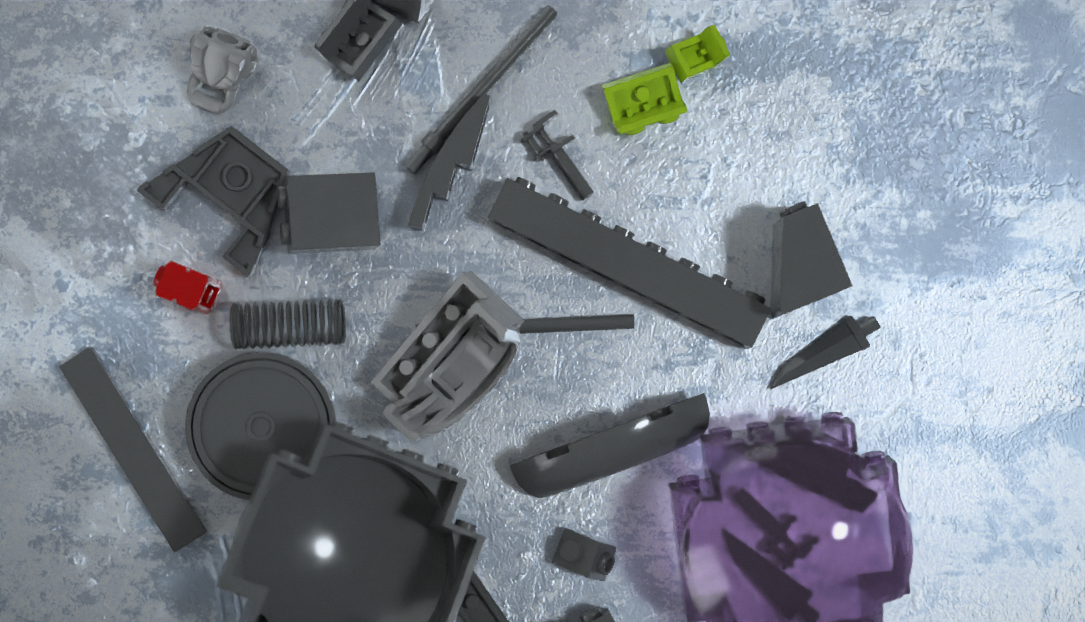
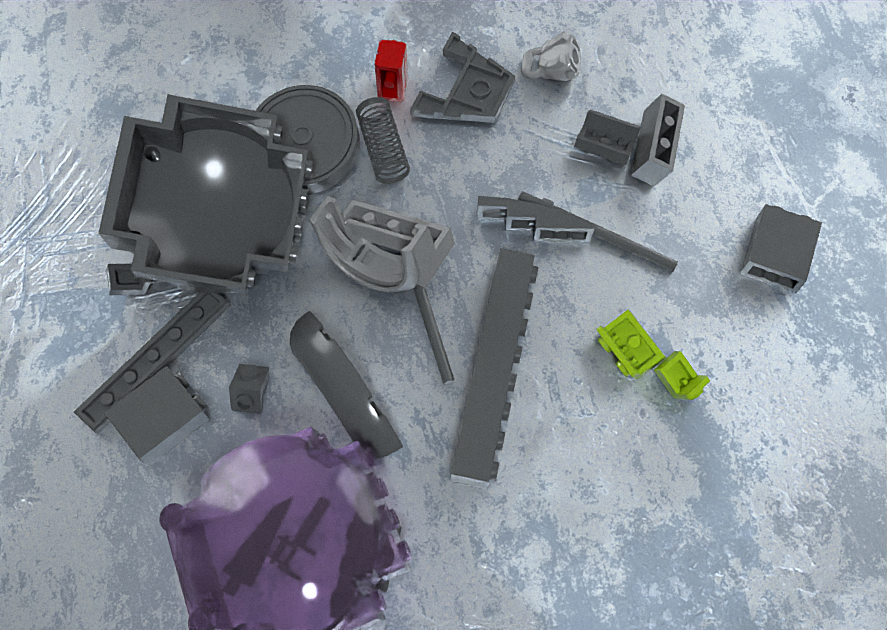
camera: 75 degrees right, 20 degrees down
dark grey tile [59,347,208,552] -> none
dark grey brick [277,172,381,254] -> none
dark grey piece [521,110,594,200] -> none
dark grey bar [769,316,881,390] -> none
dark grey slope [770,201,853,319] -> none

